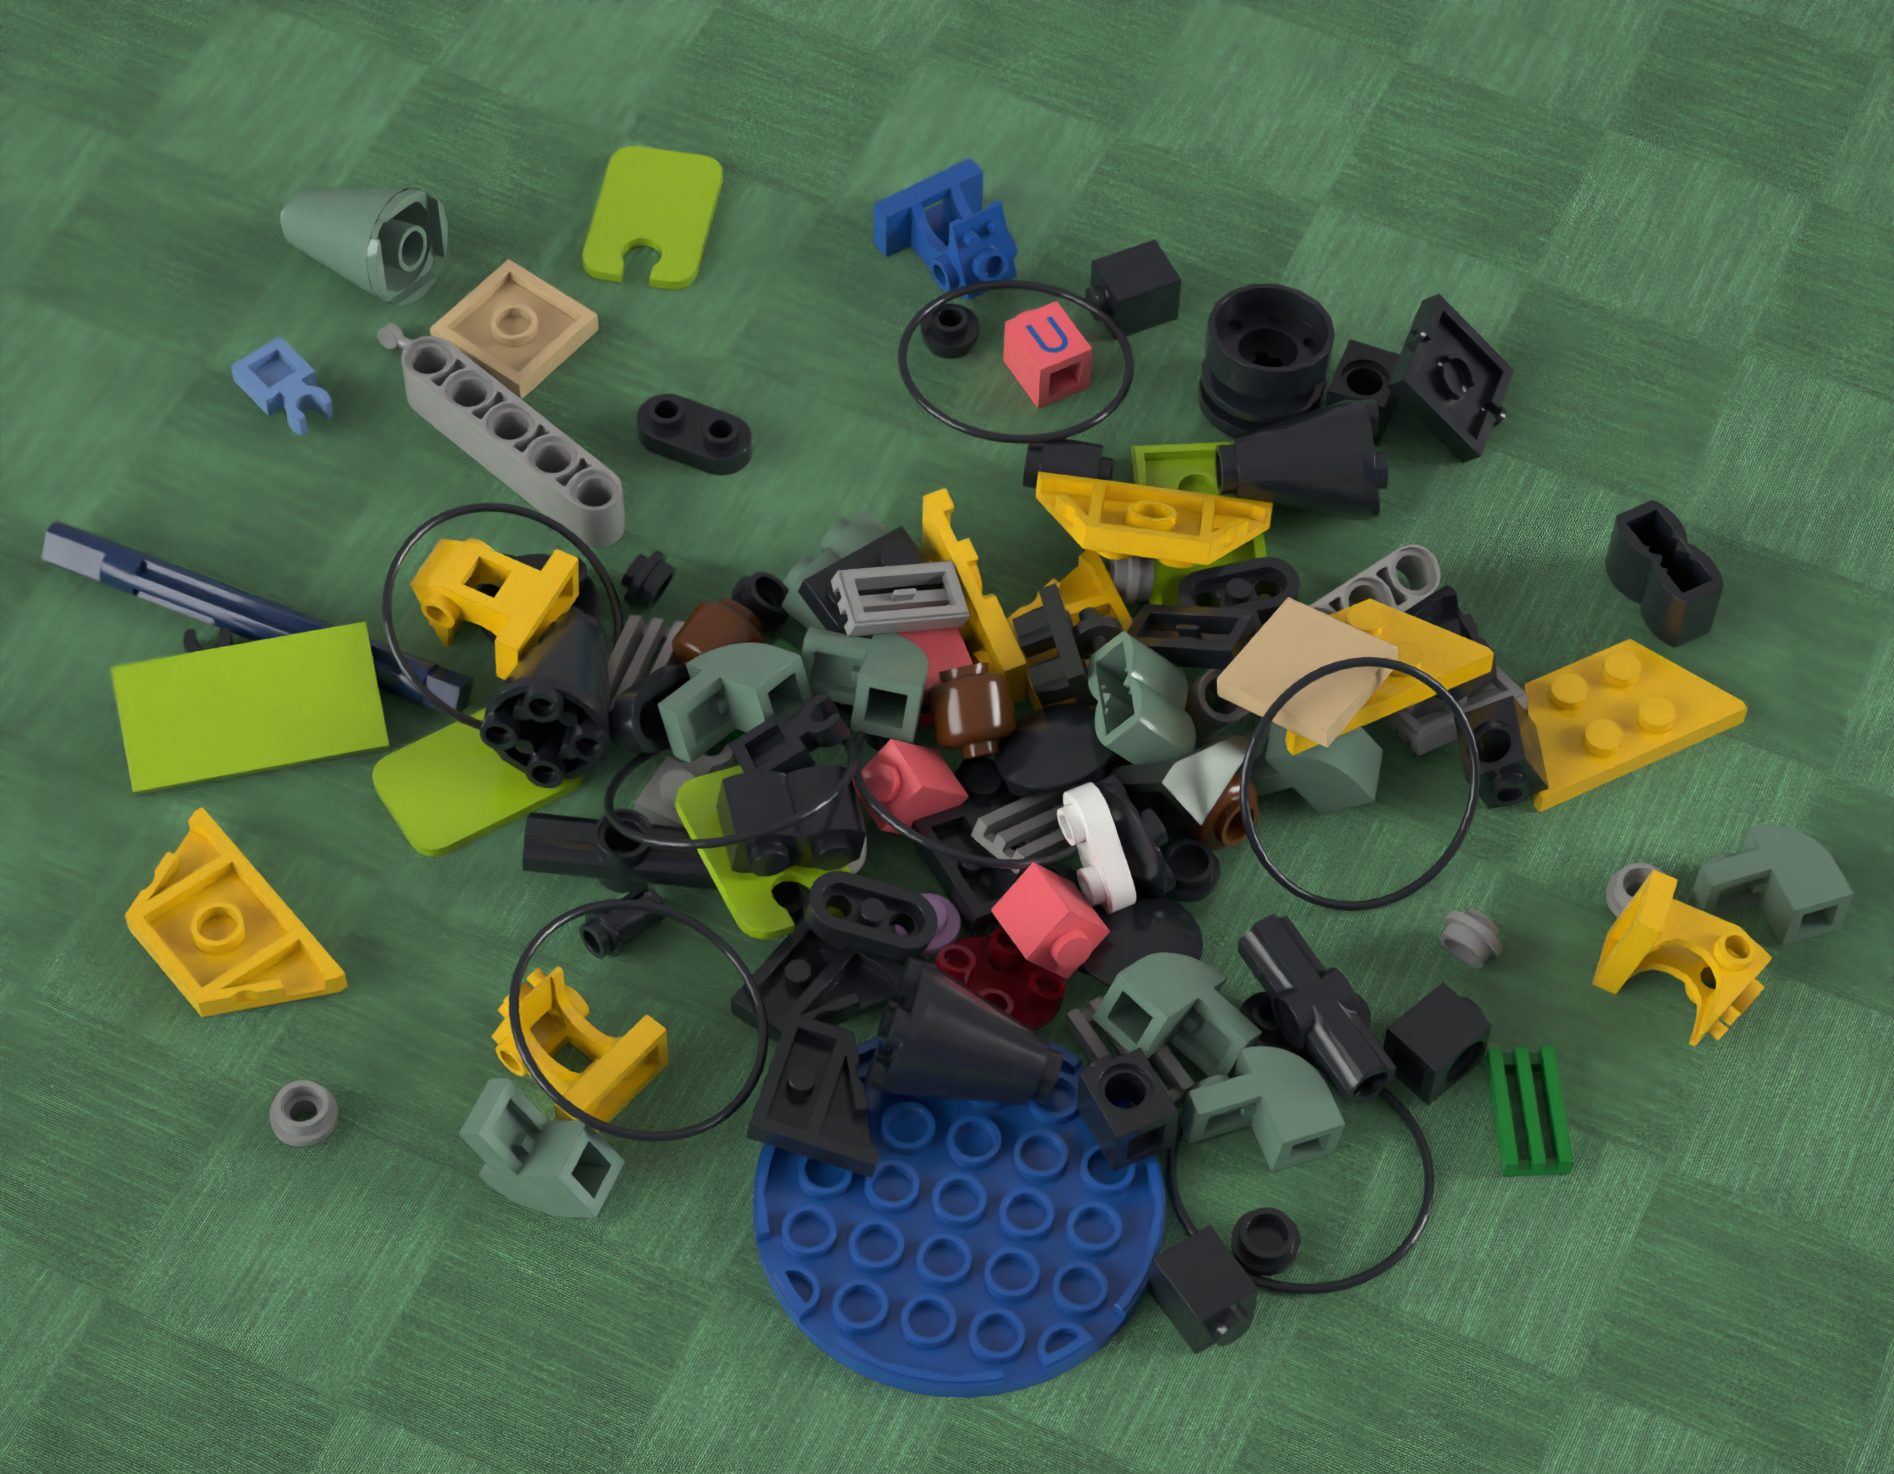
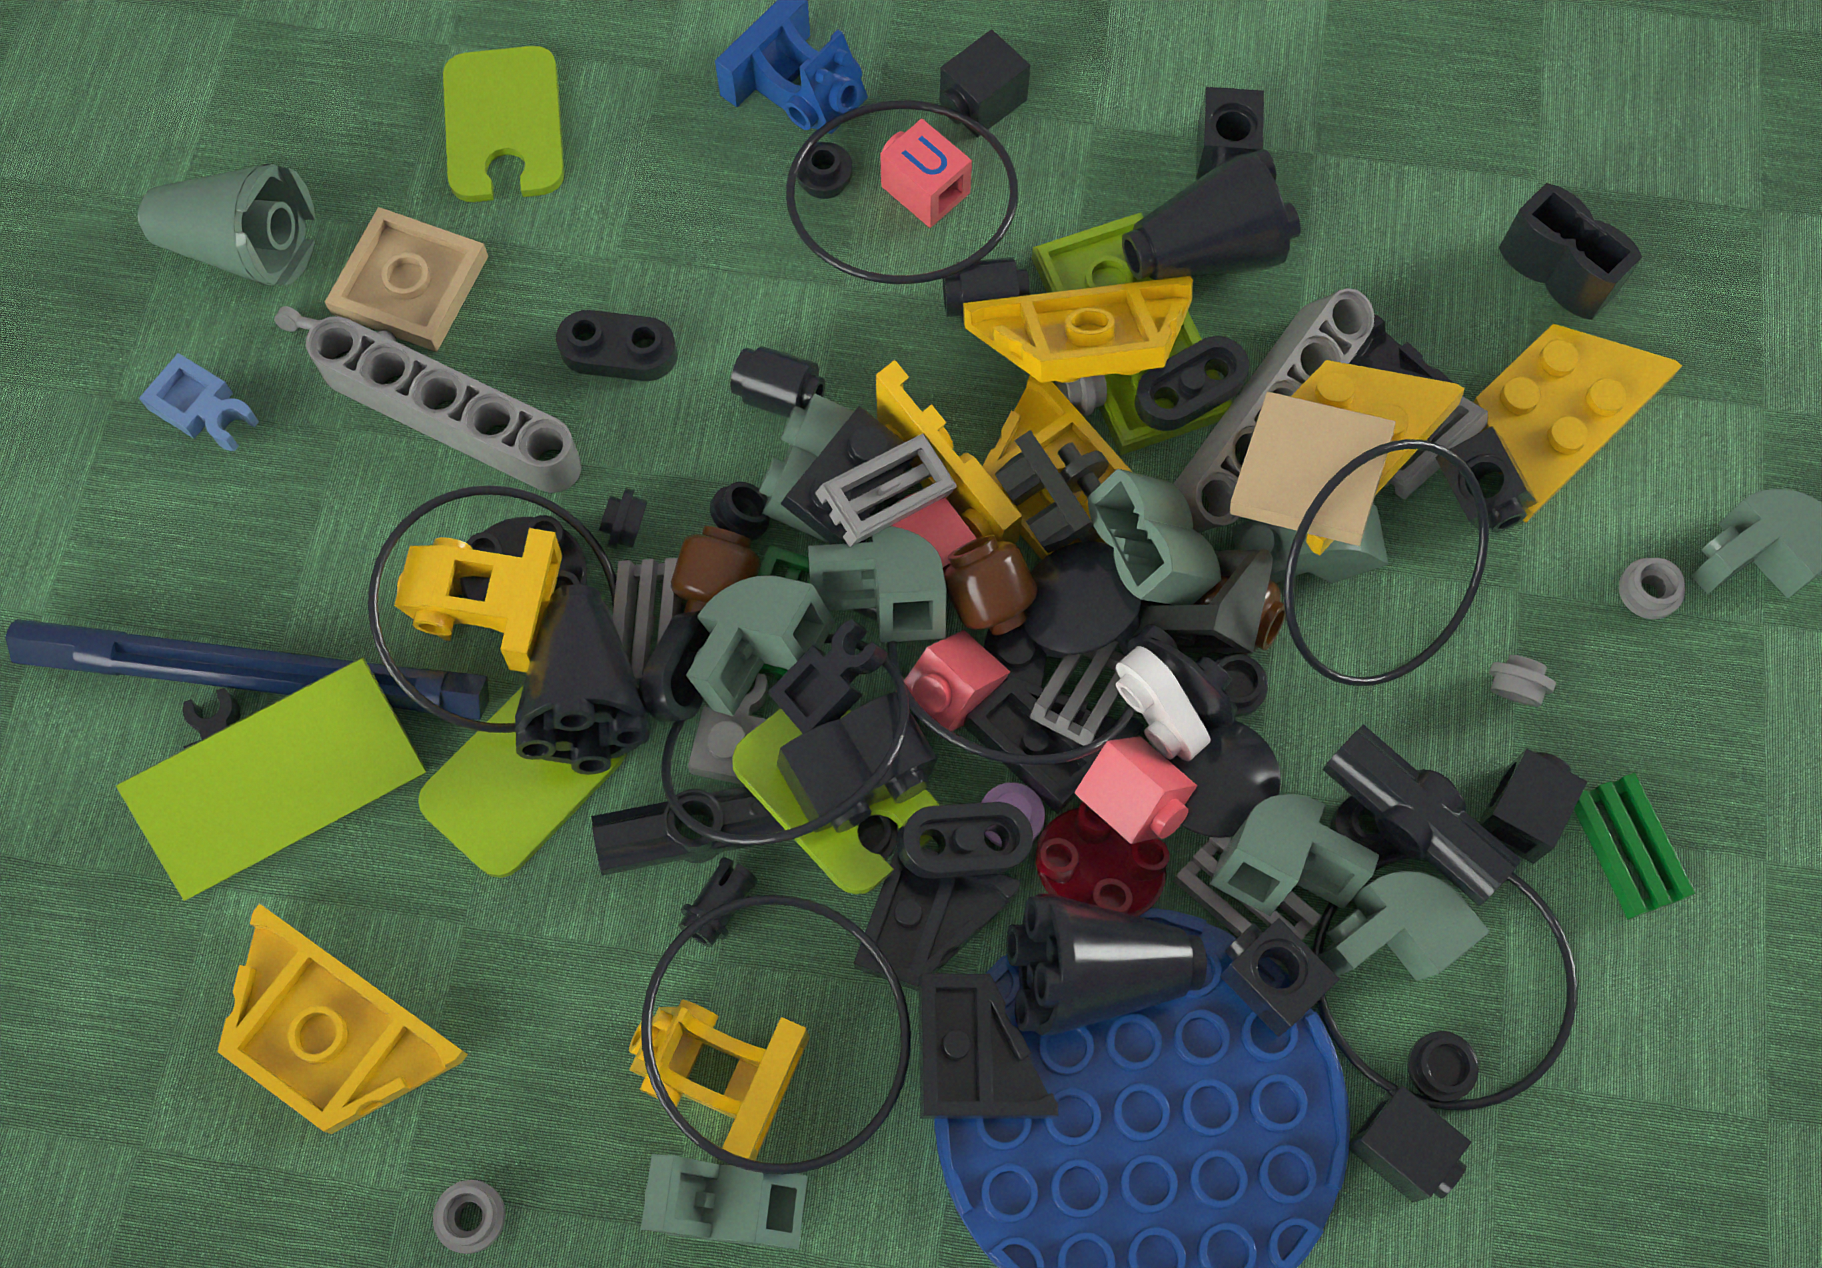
camera: 15 degrees left, 15 degrees up
black tile [1127,604,1262,669] -> none
black wheel [1198,284,1335,438] -> none
black plate [1387,293,1514,463] -> none
yellow tile [1592,869,1772,1047] -> none
none -> black brick [730,346,825,418]

